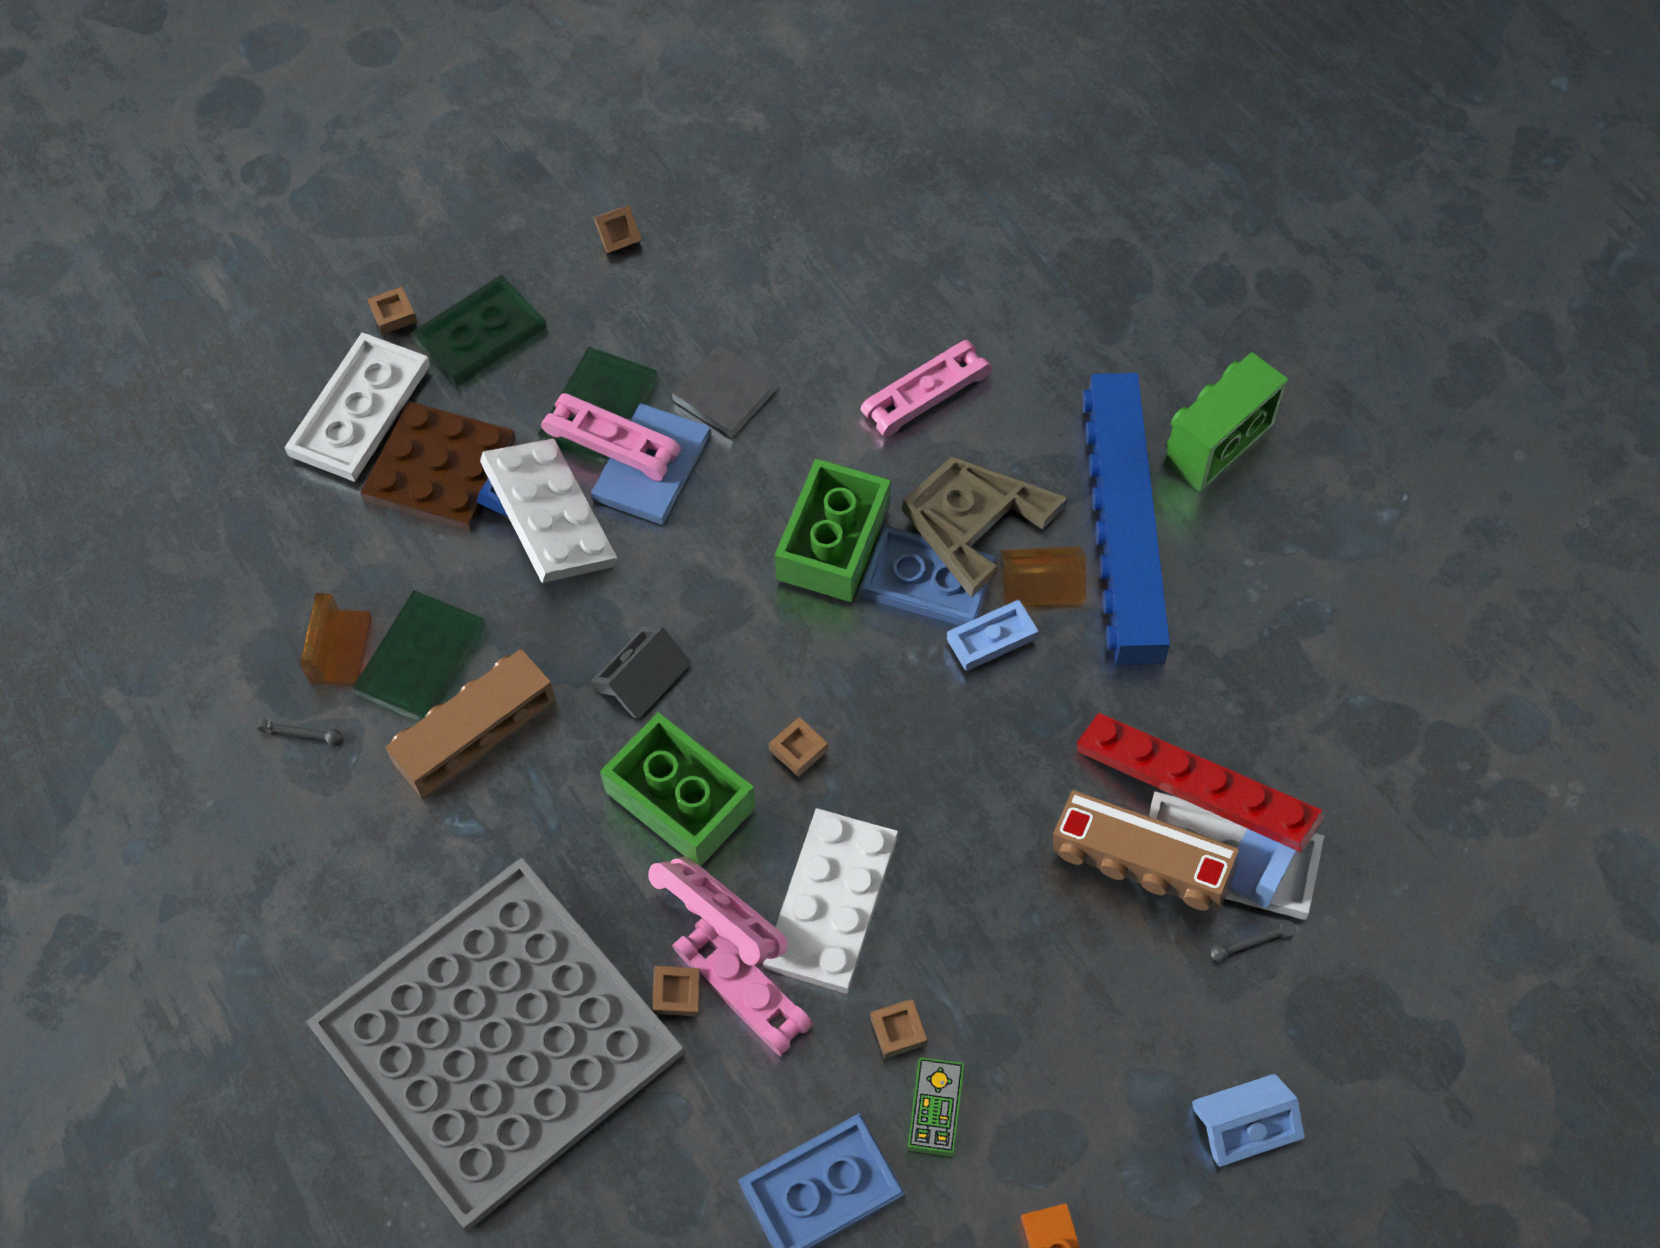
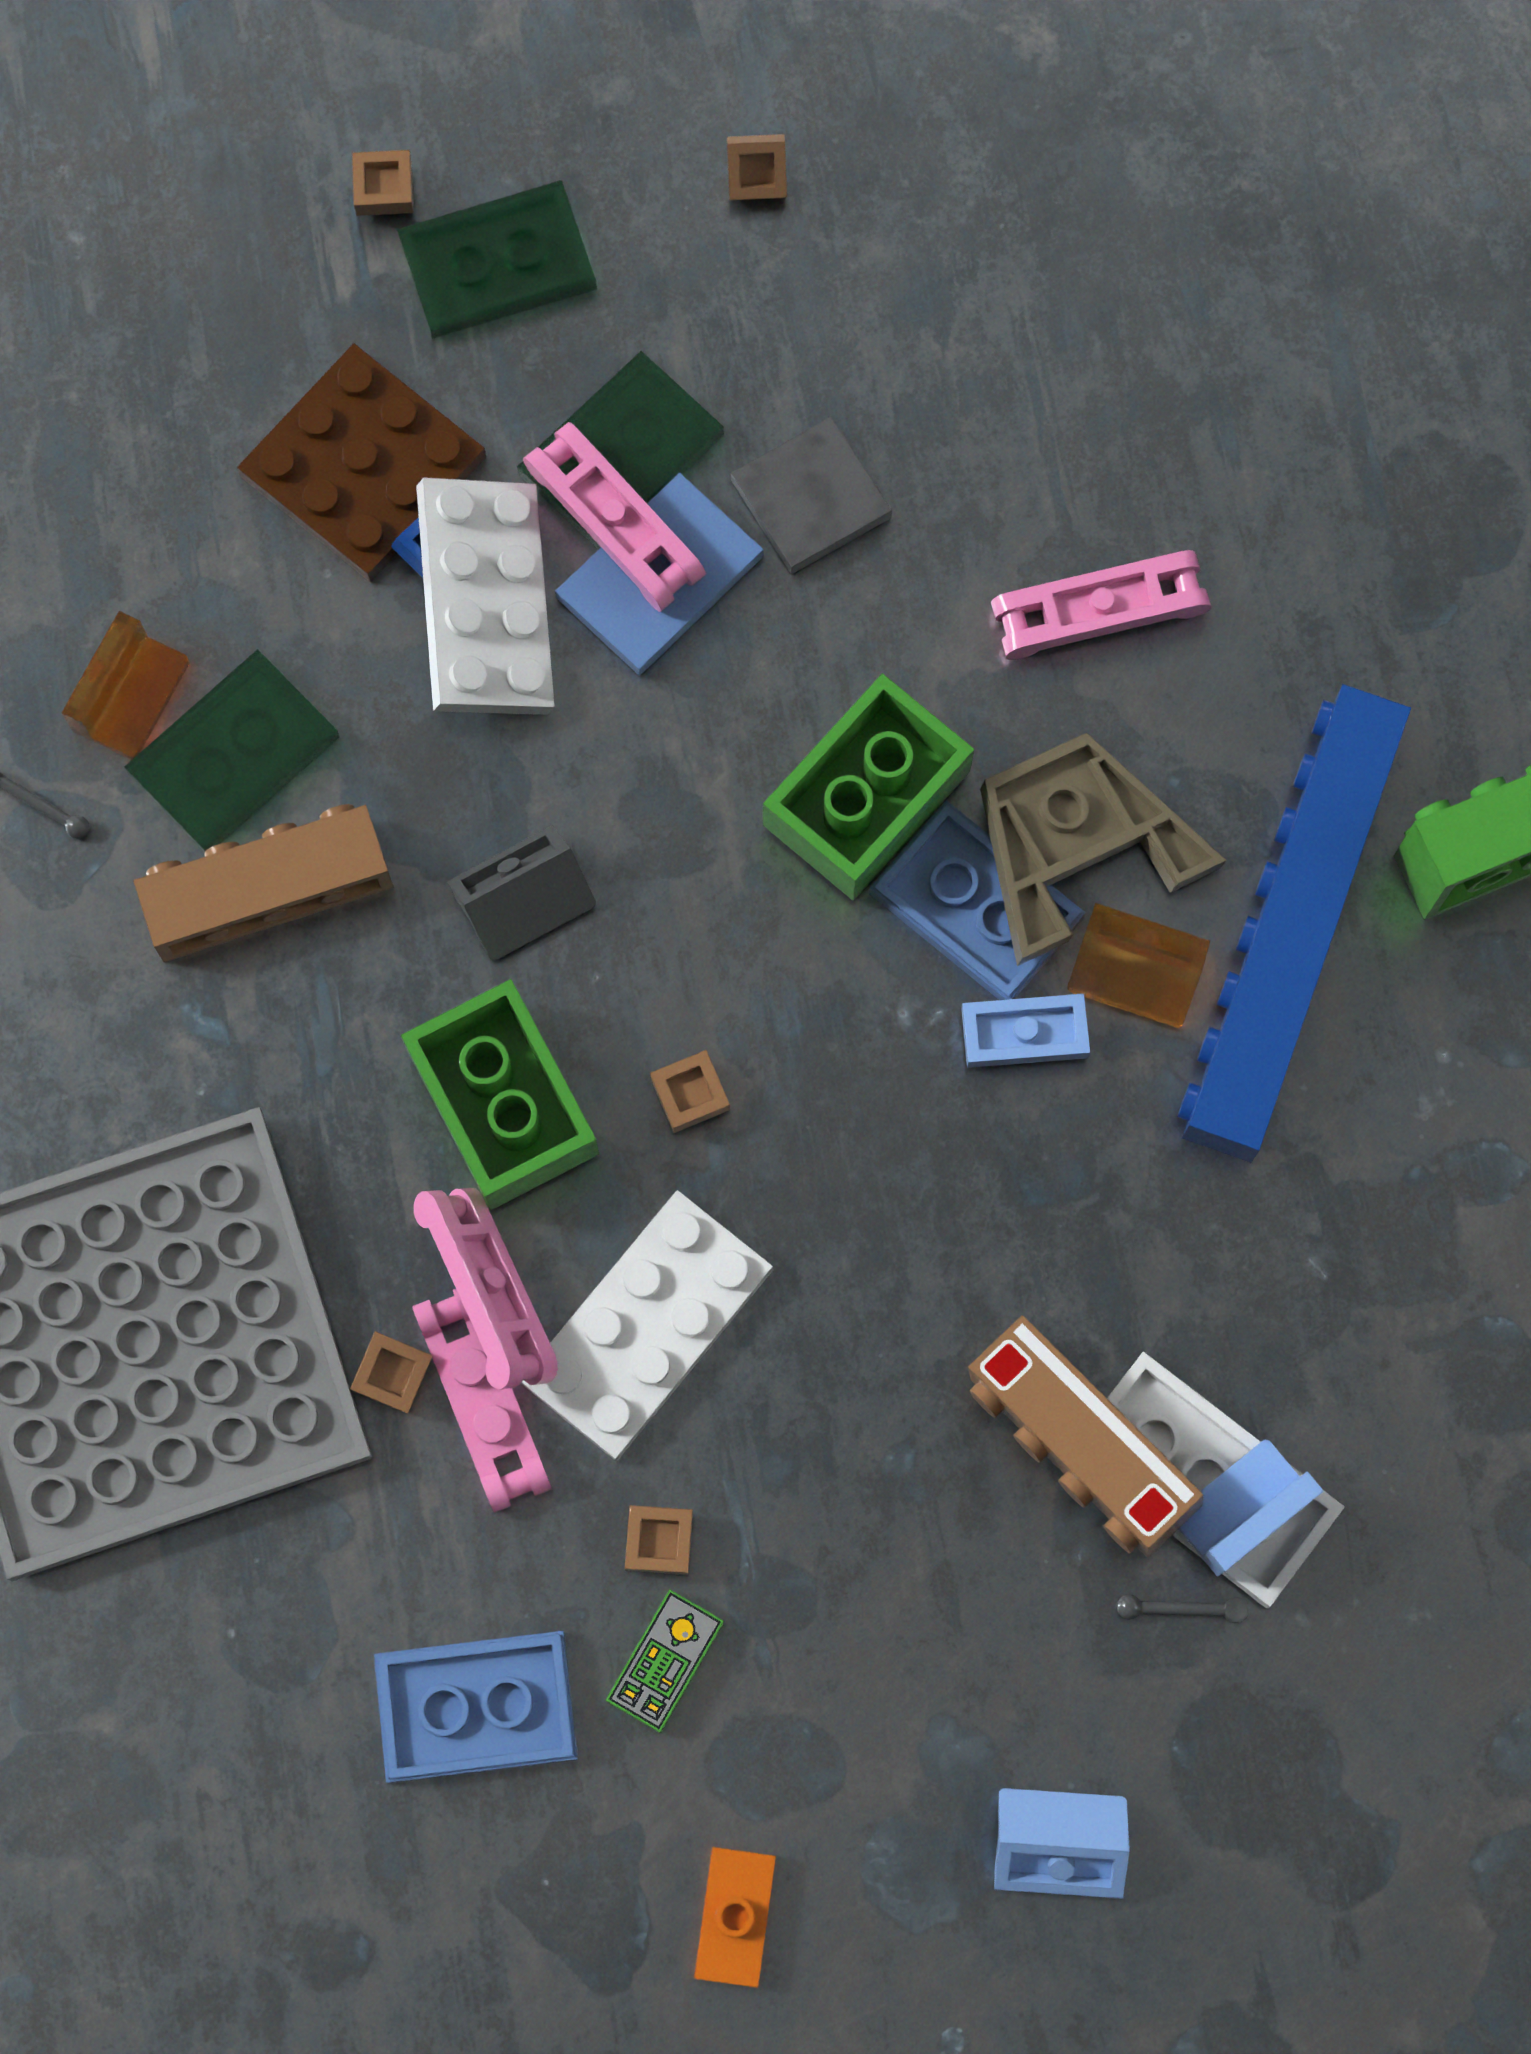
camera: 20 degrees right, 15 degrees up
white plate [284,332,430,482] -> none
red plate [1076,713,1324,853] -> none

